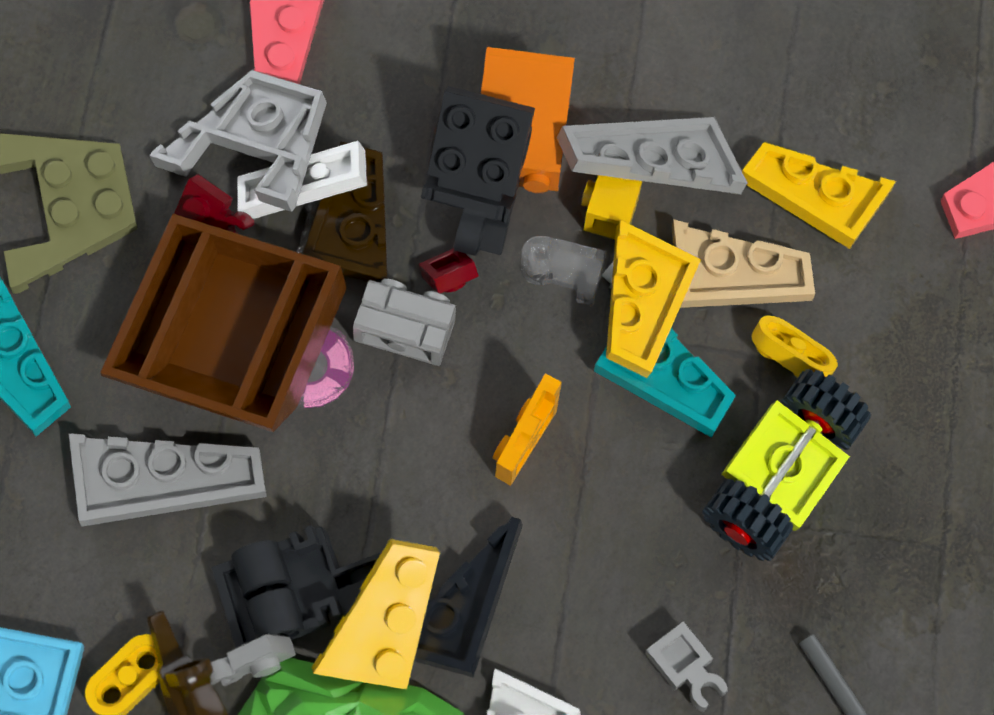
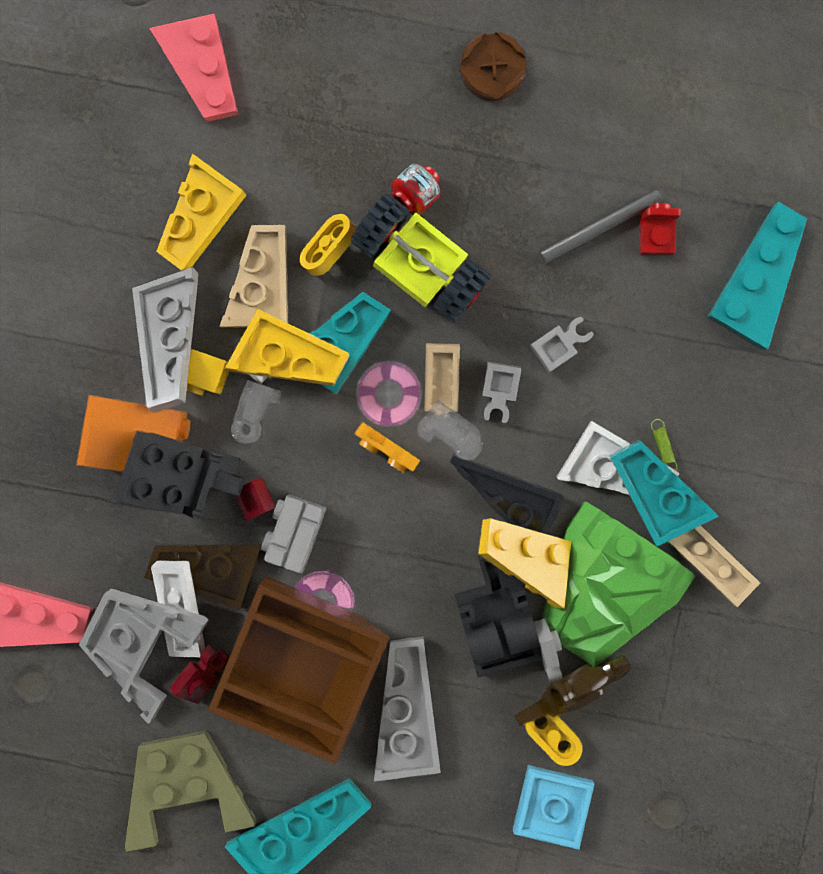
camera: 85 degrees left, 20 degrees up
none -> clear tile [356,361,422,427]
none -> head [391,164,440,215]
none -> clear leg [418,400,482,460]
none -> tan plate [425,343,460,412]
none -> light grey plate [483,362,521,423]

